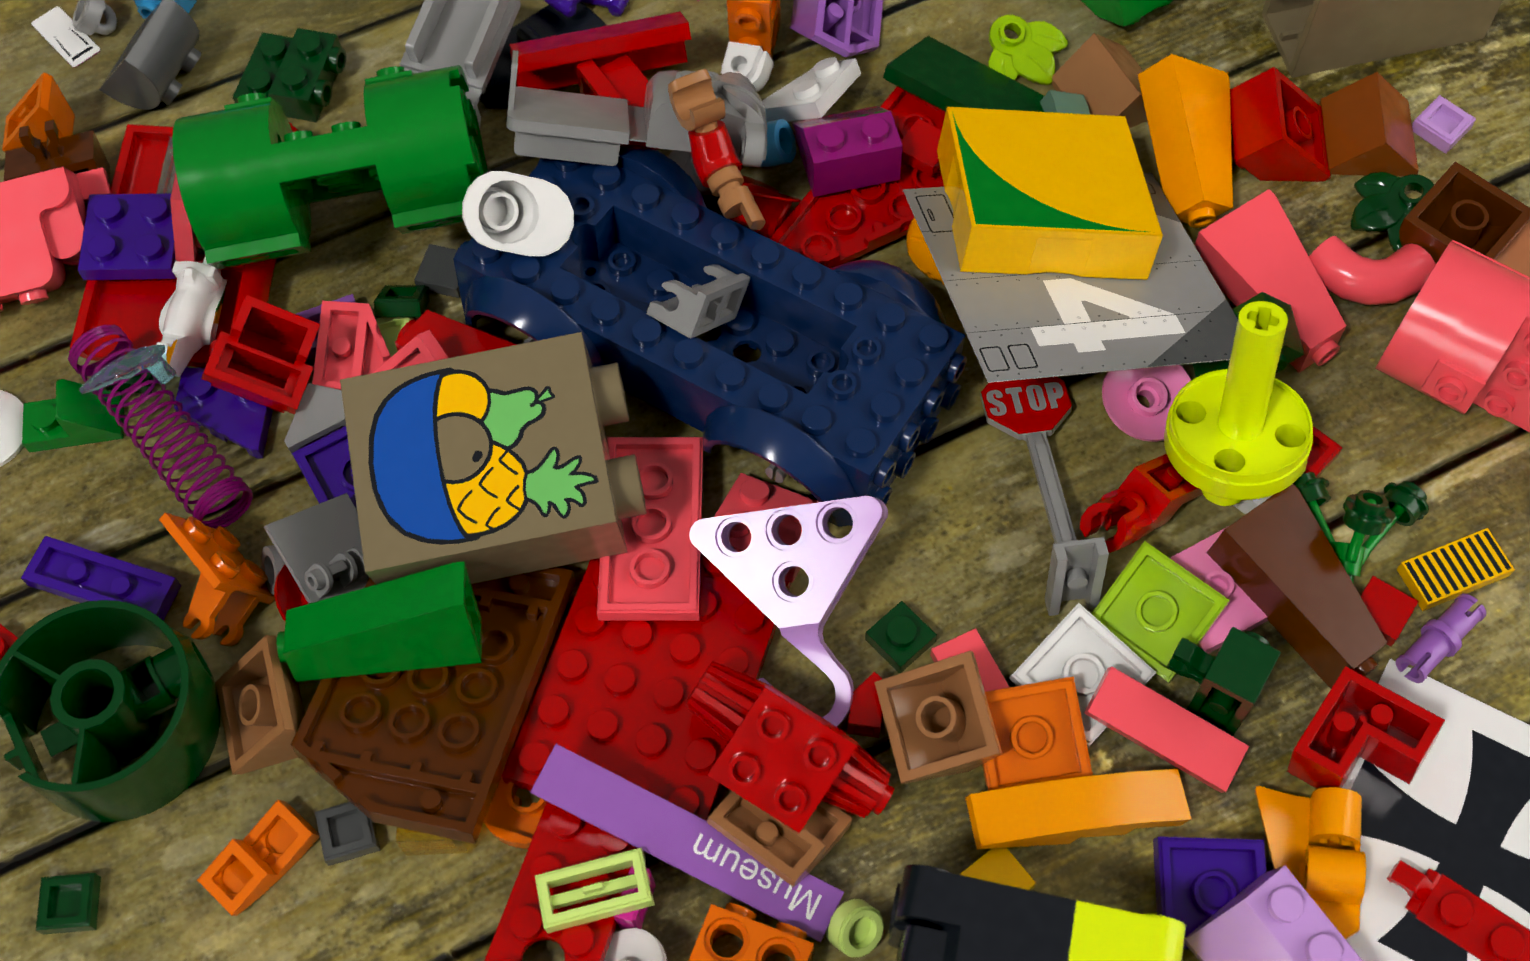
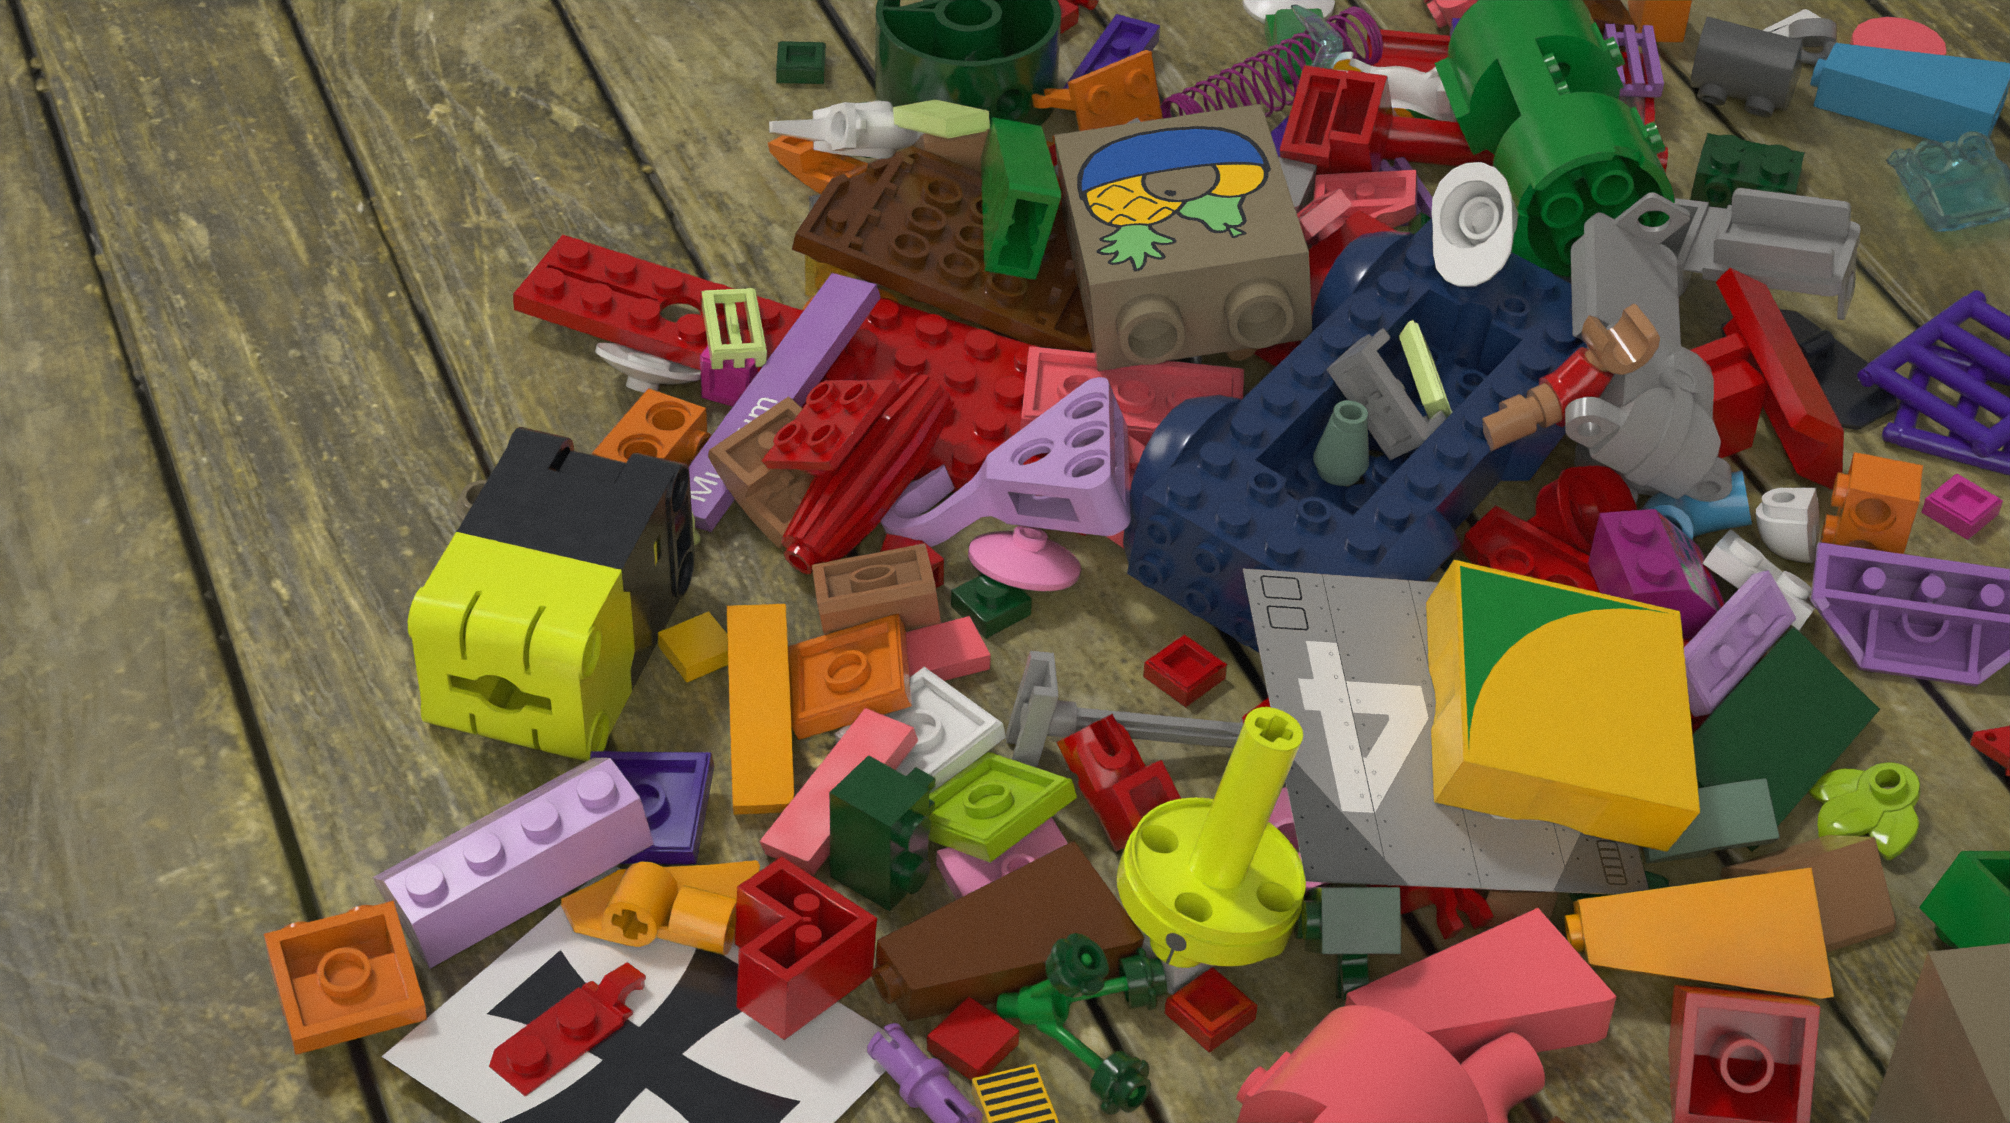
camera: 90 degrees right, 20 degrees down
none -> white animal [769,101,925,159]
none -> yellowish green tile [893,100,990,139]
none -> bright pink dish [968,526,1081,591]
none -> red tile [1143,634,1227,708]
none -> sand green cone [1313,400,1369,486]
none -> yellowish green tile [1399,320,1452,419]
none -> medium lavender tile [1603,24,1664,98]
none -> lavender tile [1684,570,1796,717]

